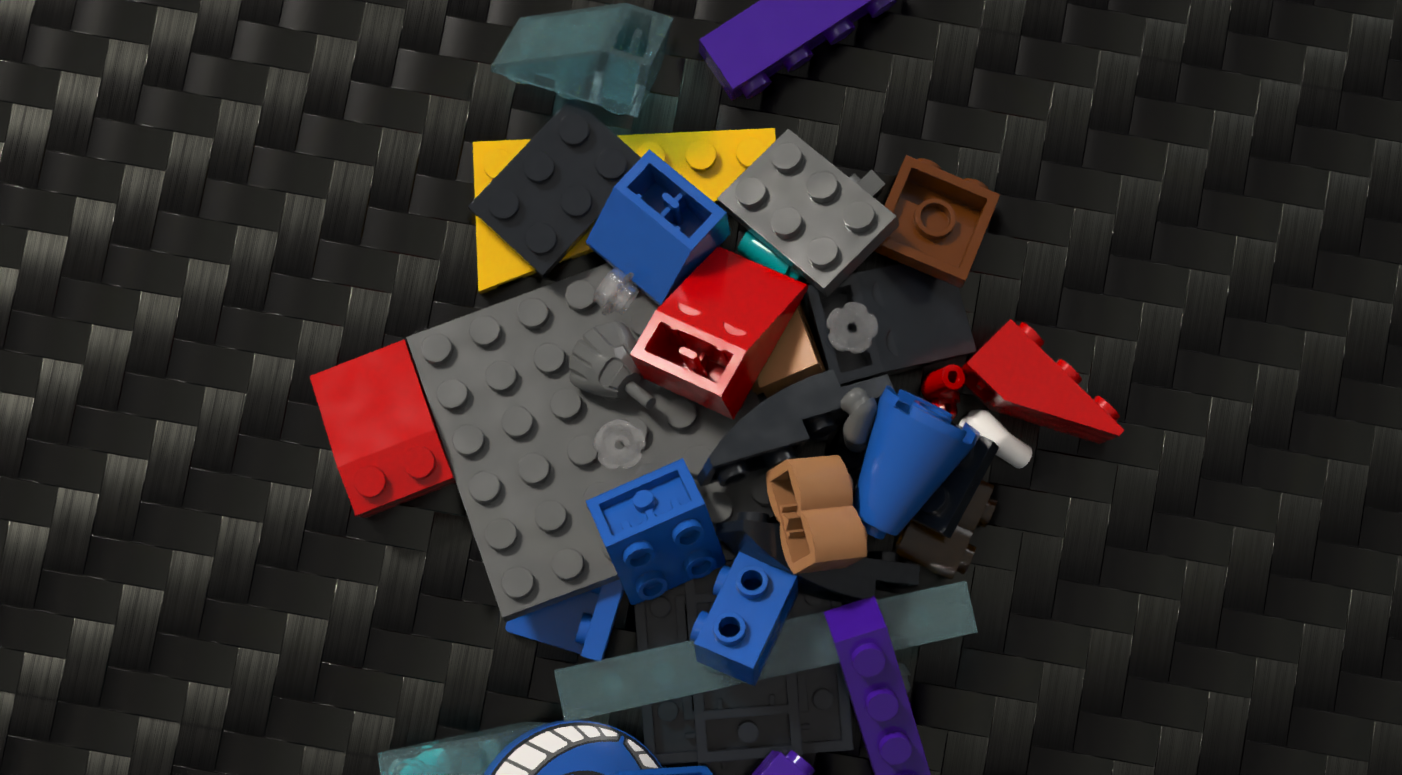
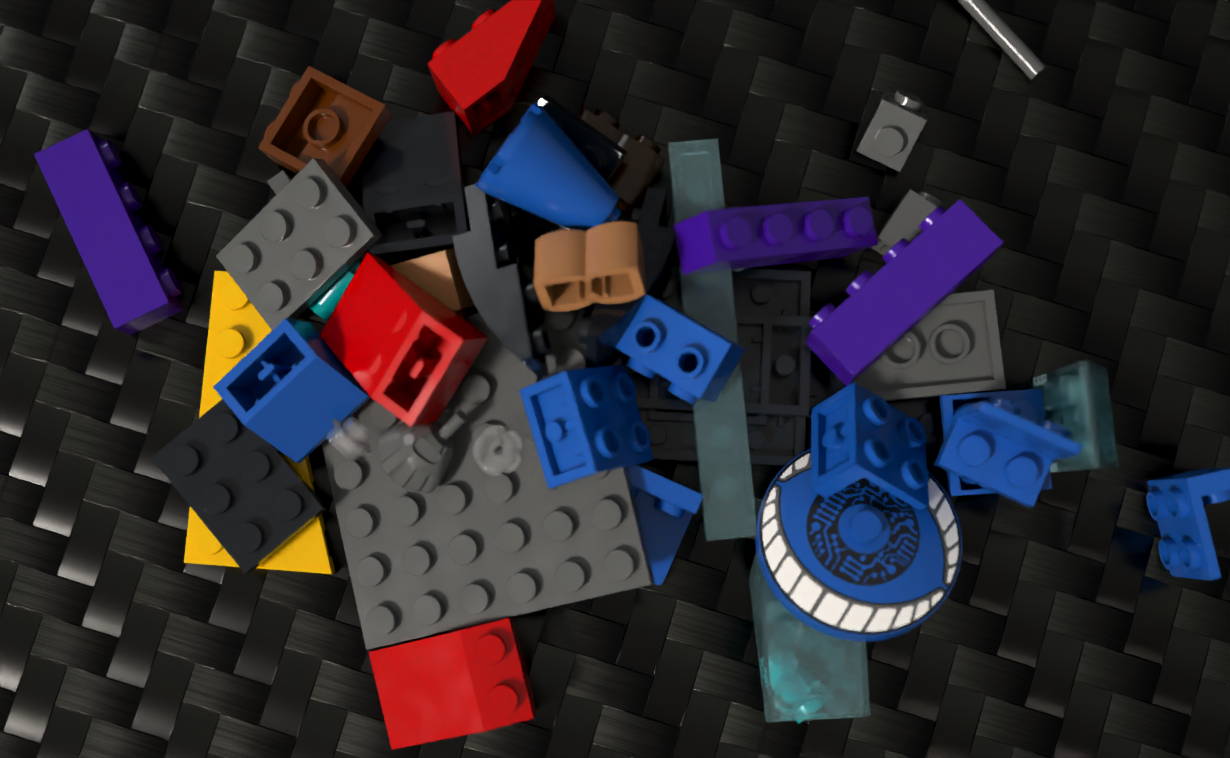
camera: 80 degrees left, 0 degrees up
clear light blue slope [491,3,673,118] -> none
clear plate [826,302,878,354] -> none
dark grey arm [840,387,878,453] -> none
red arm [921,364,965,419] -> none
white arm [959,409,1032,469] -> none

